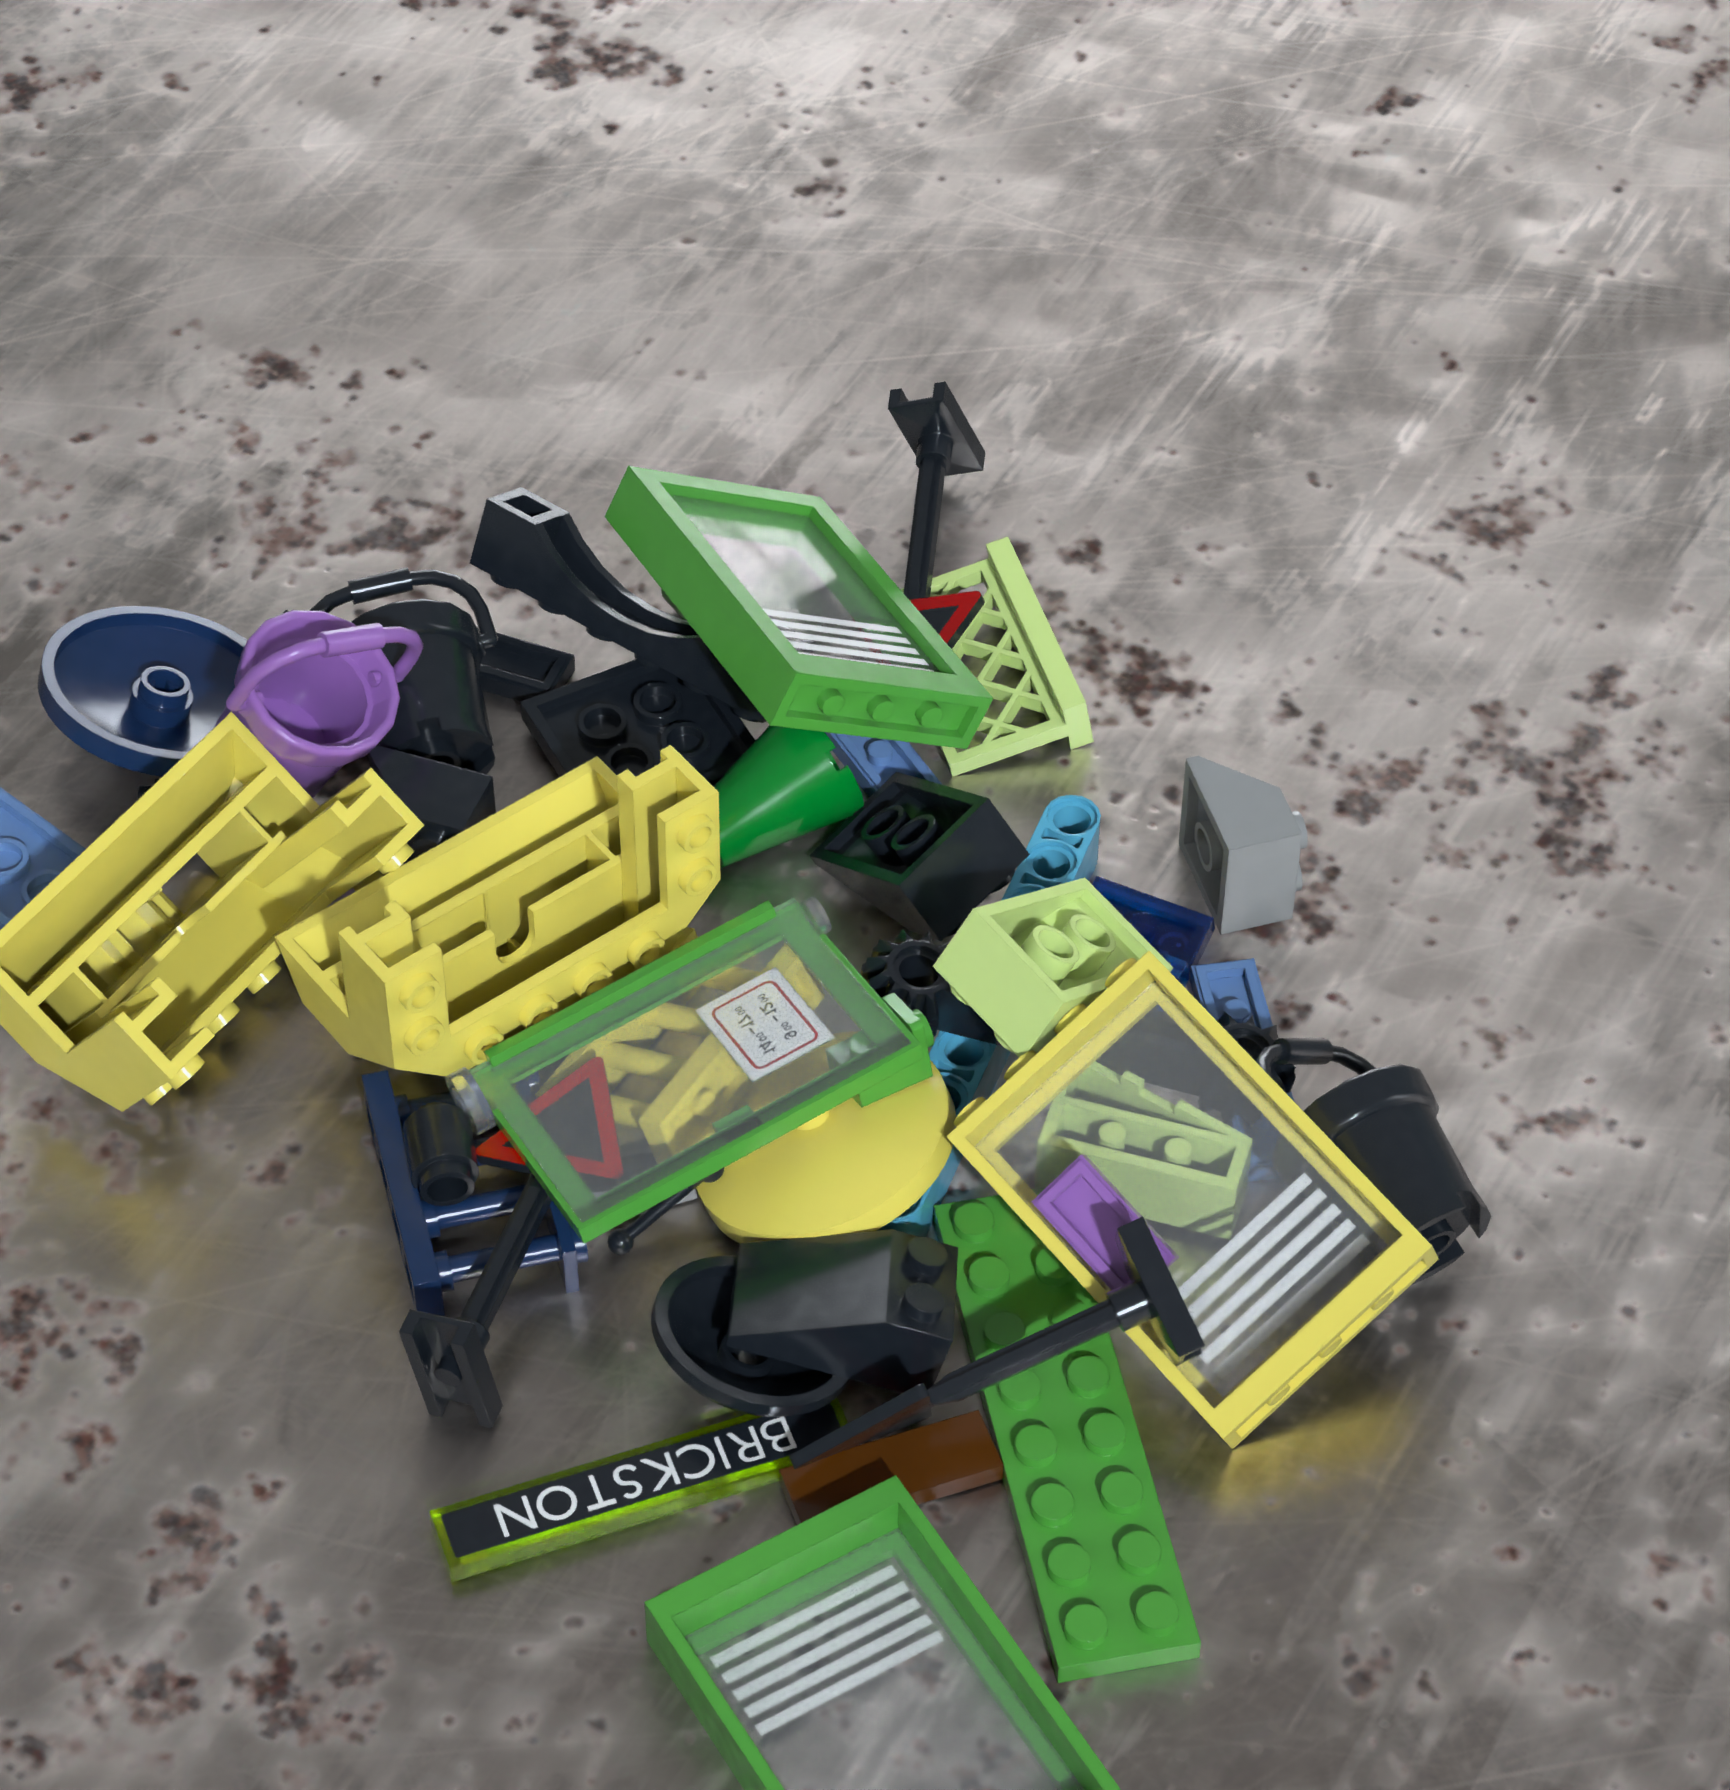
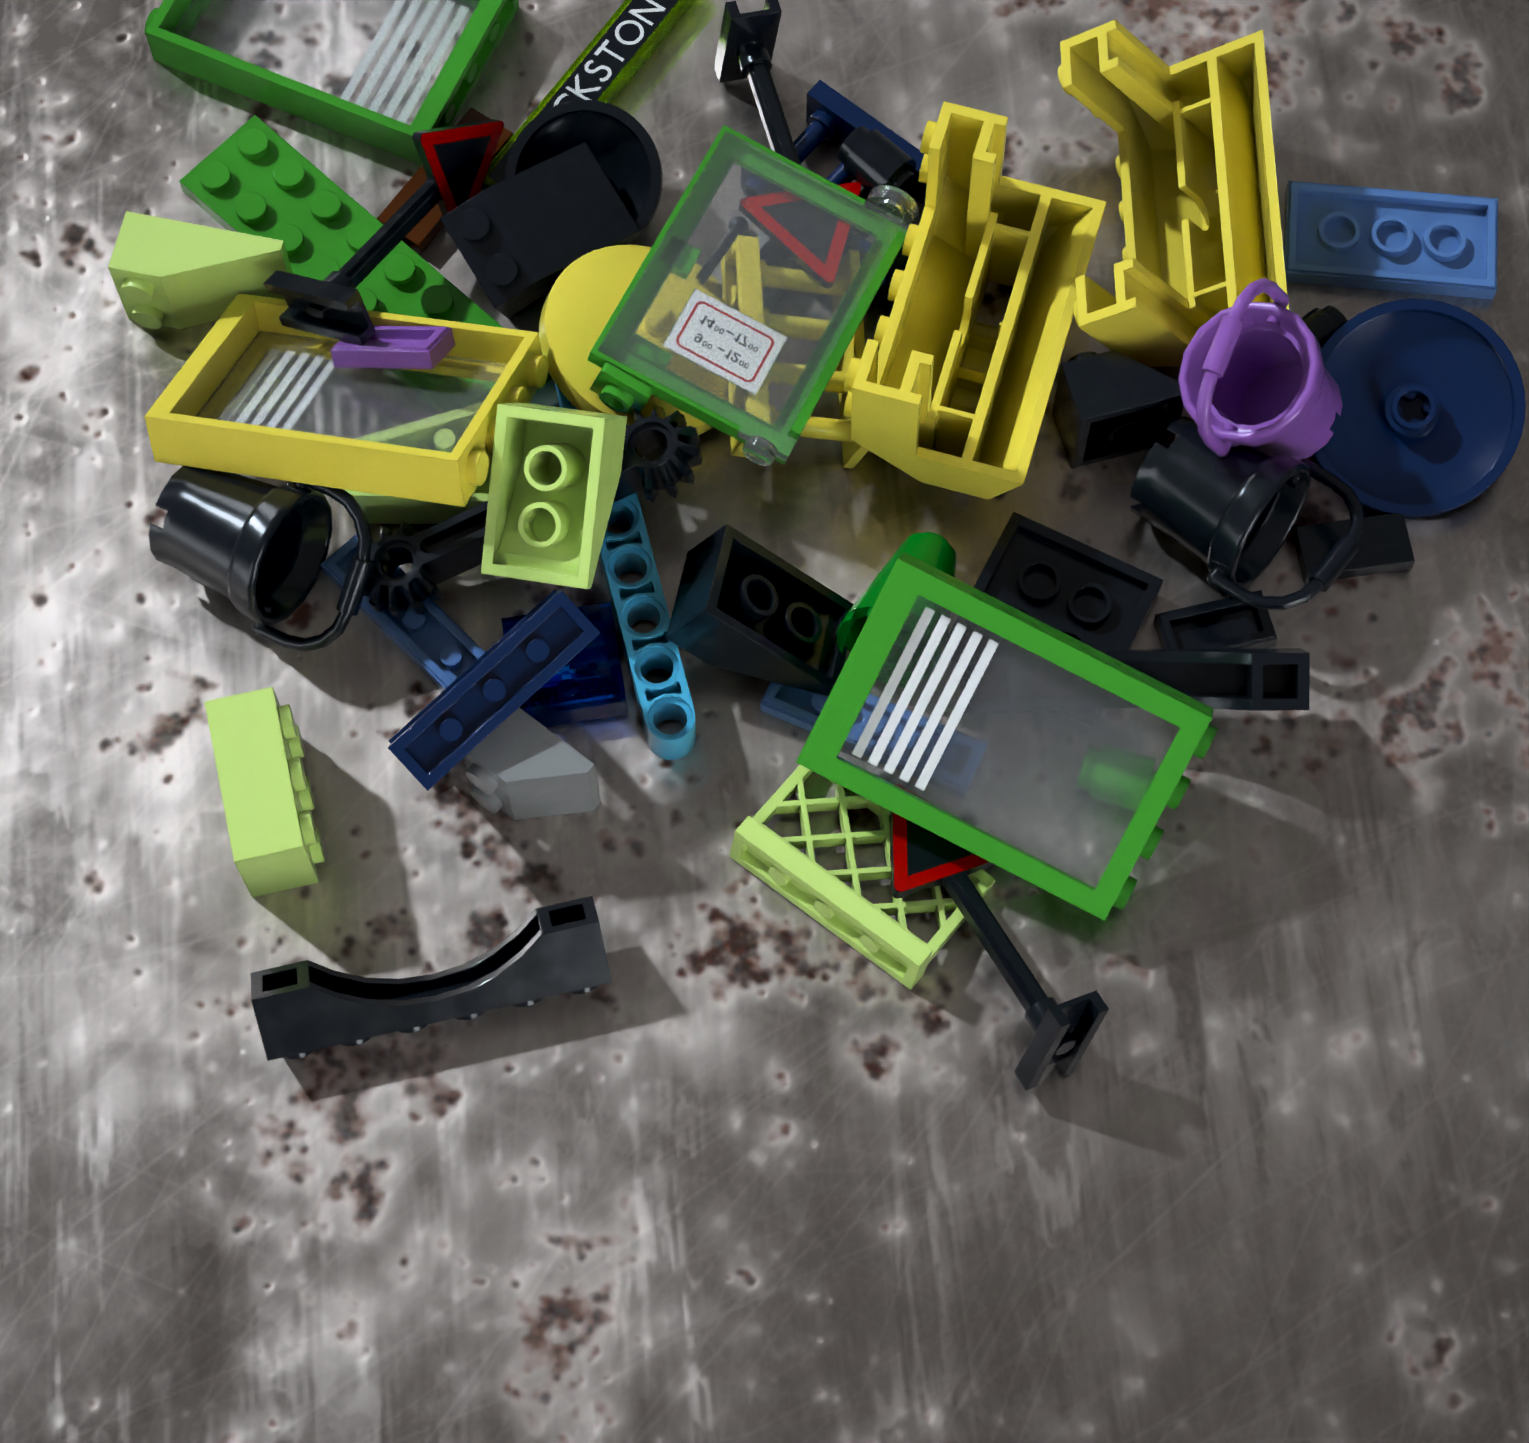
camera: 145 degrees right, 20 degrees up
none -> yellowish green slope [108,211,293,329]
none -> yellowish green brick [204,687,325,897]
none -> black arch [250,896,612,1061]
none -> dark blue fence [388,589,600,791]

